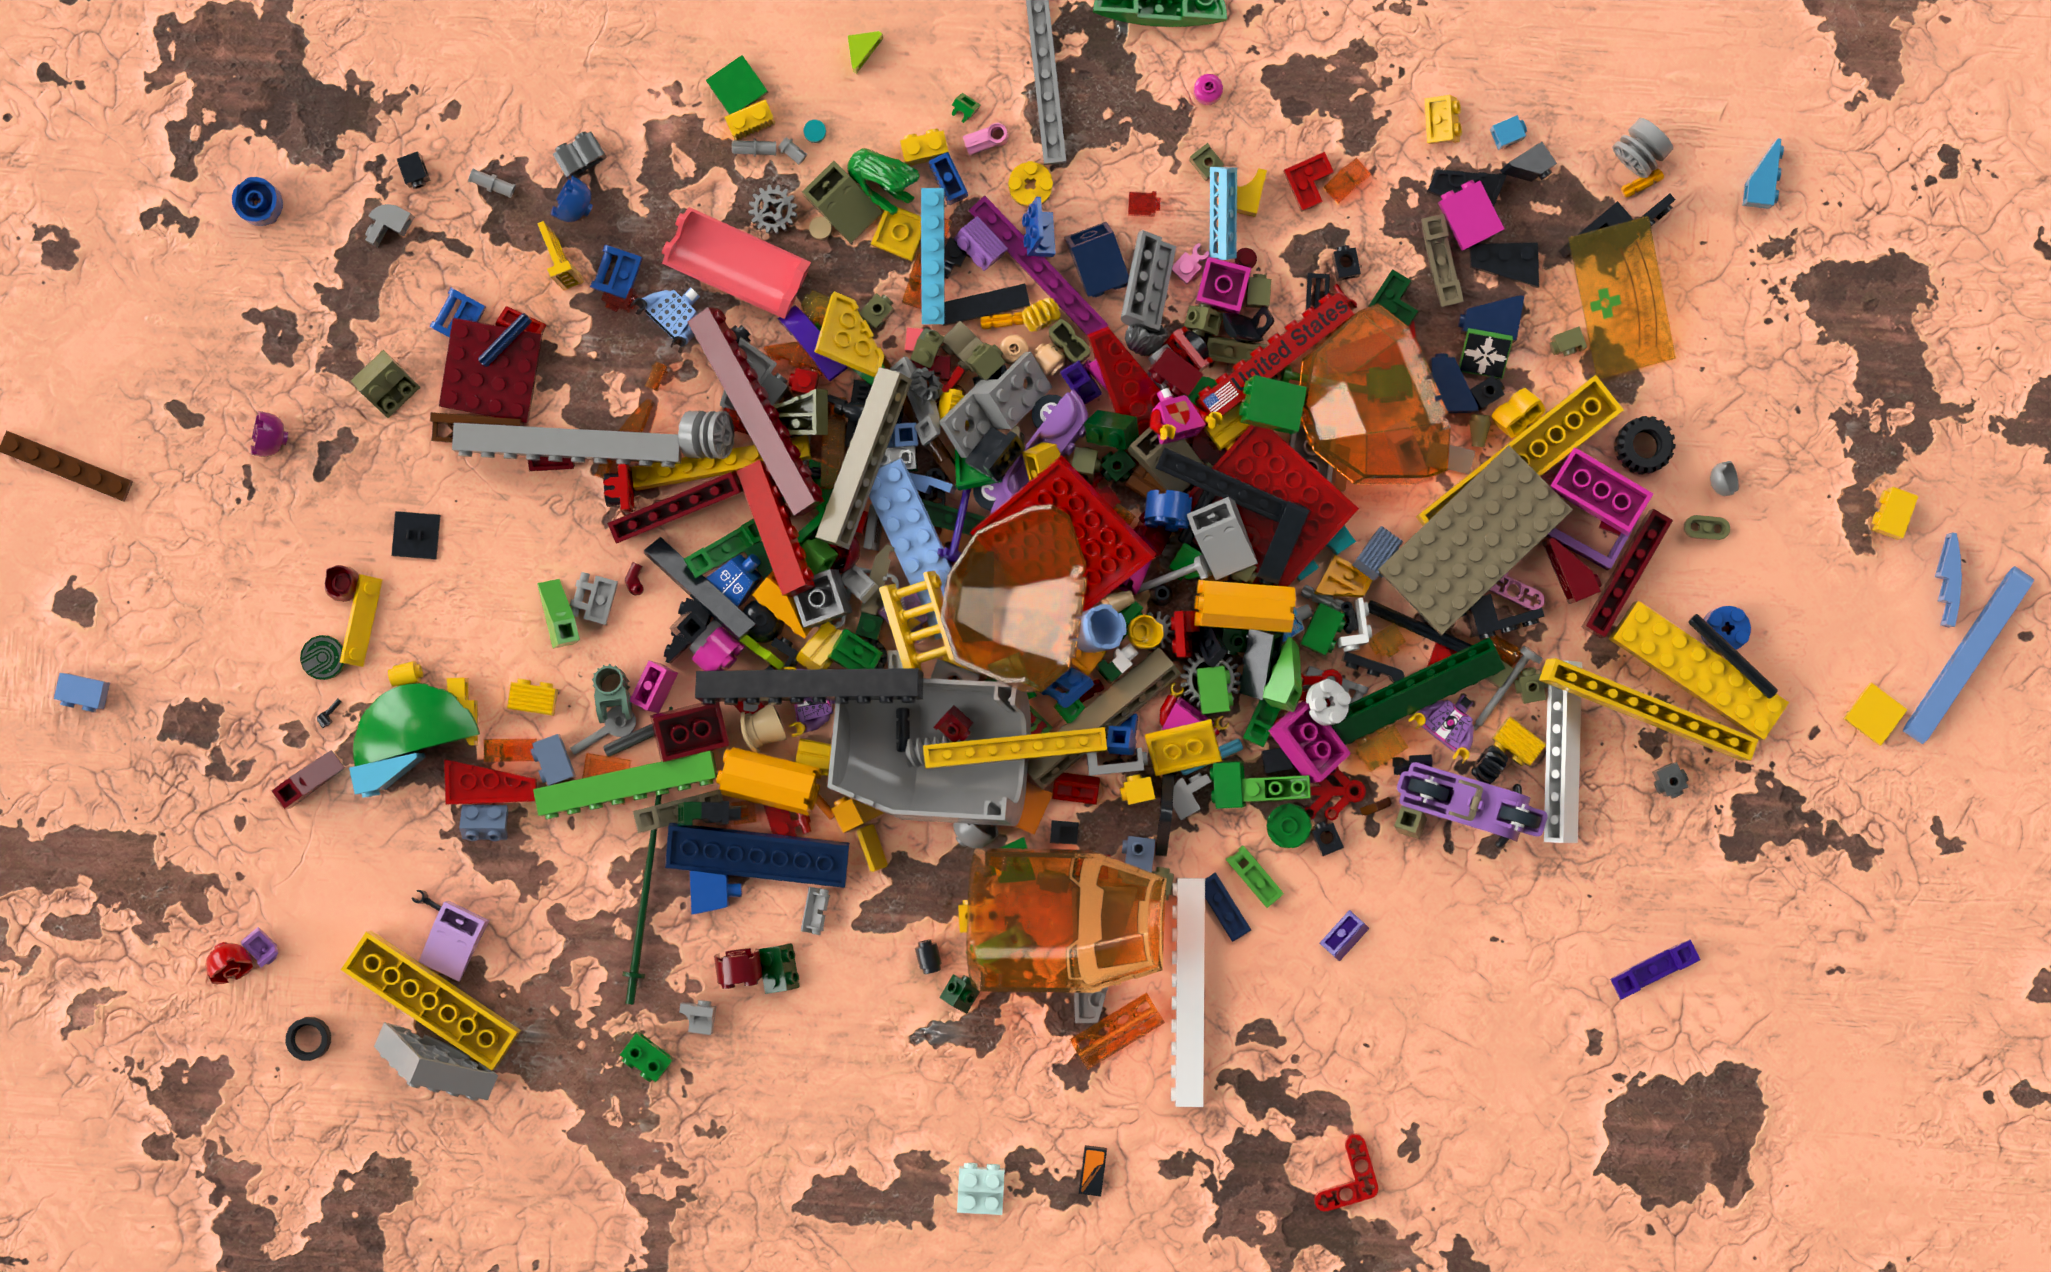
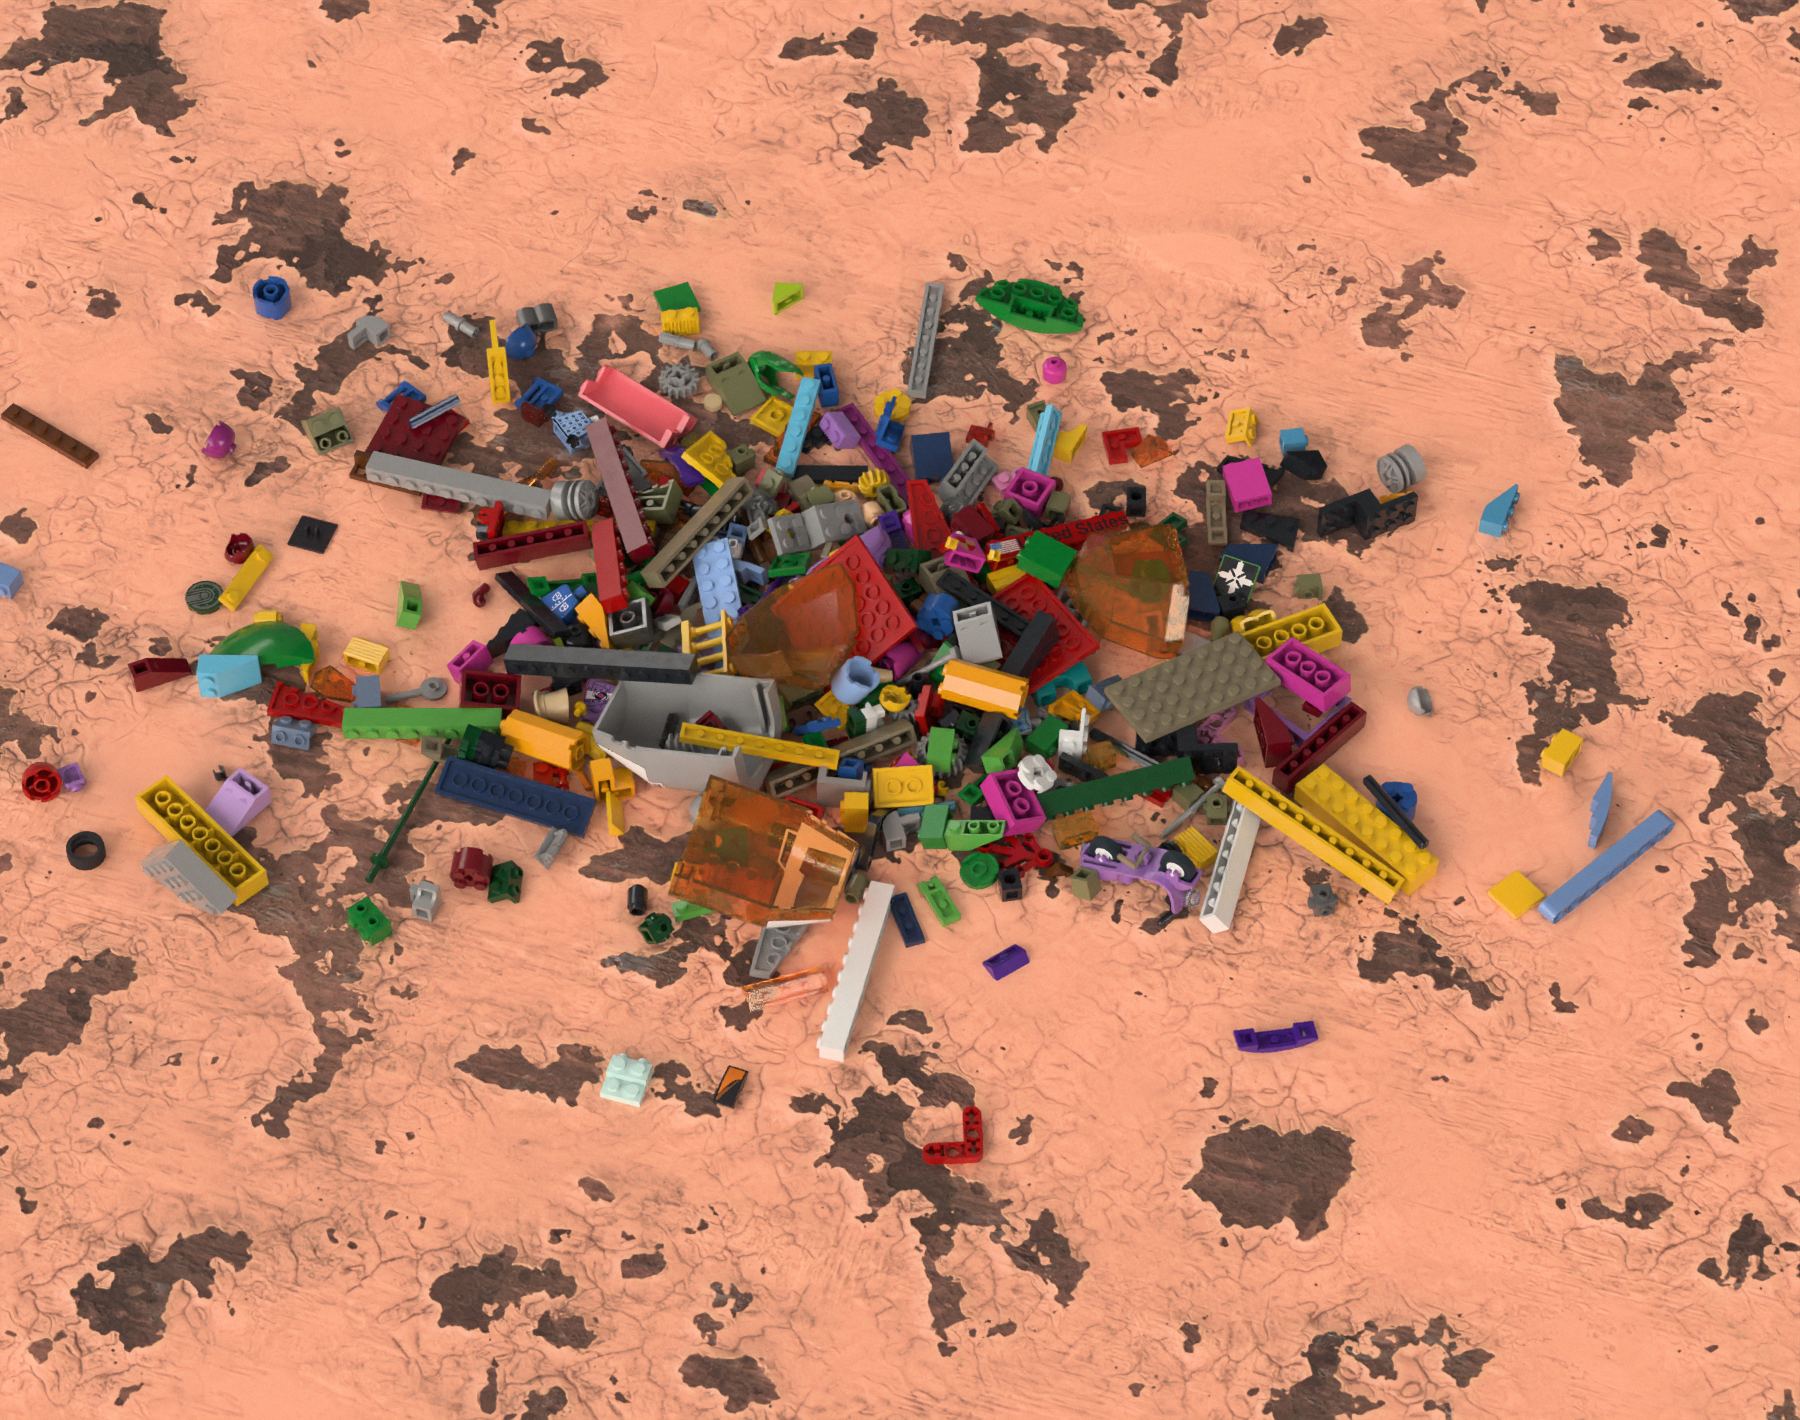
camera: 10 degrees right, 35 degrees down
black hand [317,698,342,728] -> none
black brick [397,151,431,189] -> none
light grey plate [570,572,618,625] -> none
sand green piece [592,664,633,723] -> none
dark grey axle [603,724,655,757] -> none
black brick [669,611,707,644] -> none
blue torso [690,871,742,914] -> none
teal tile [803,119,826,143] -> none
green tile [952,93,981,123] -> none
bright pink piece [963,123,1009,156] -> none
black bracket [965,427,1026,483] -> none
torso [1408,695,1474,764] -> none
clear yellow piece [1568,216,1676,379] -> none
black tyre [1614,416,1676,475] -> none
olive plate [1684,515,1730,540] -> none

